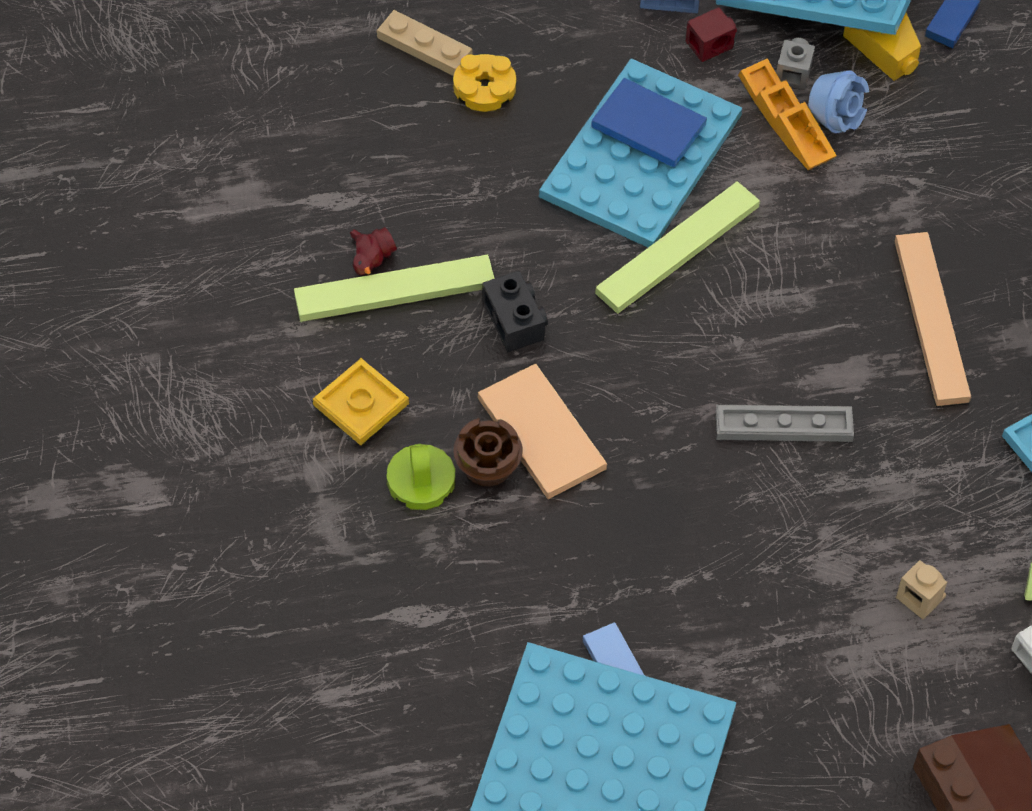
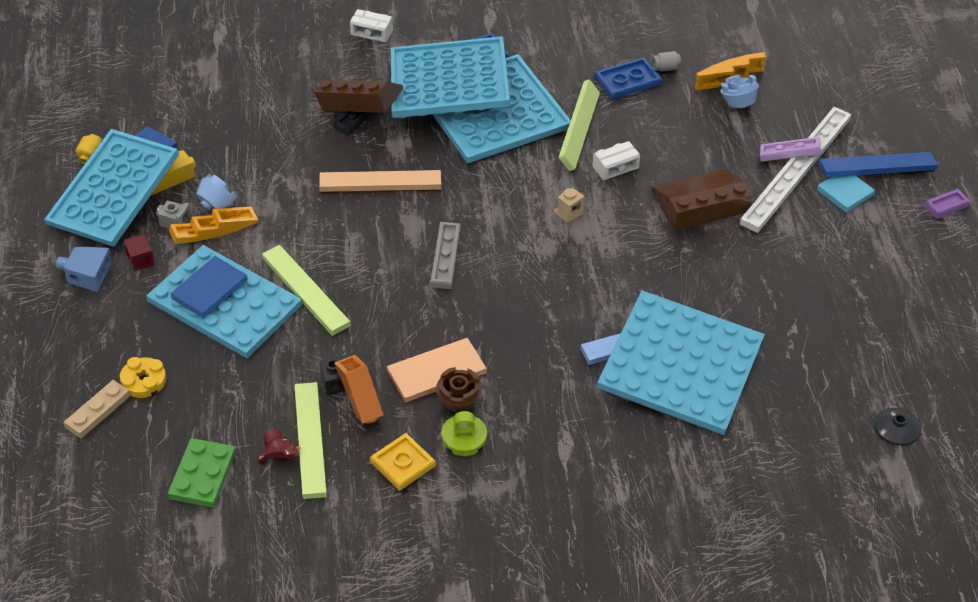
camera: 85 degrees left, 10 degrees down
none -> bright green plate [168,438,236,508]
none -> orange slope [335,355,383,424]

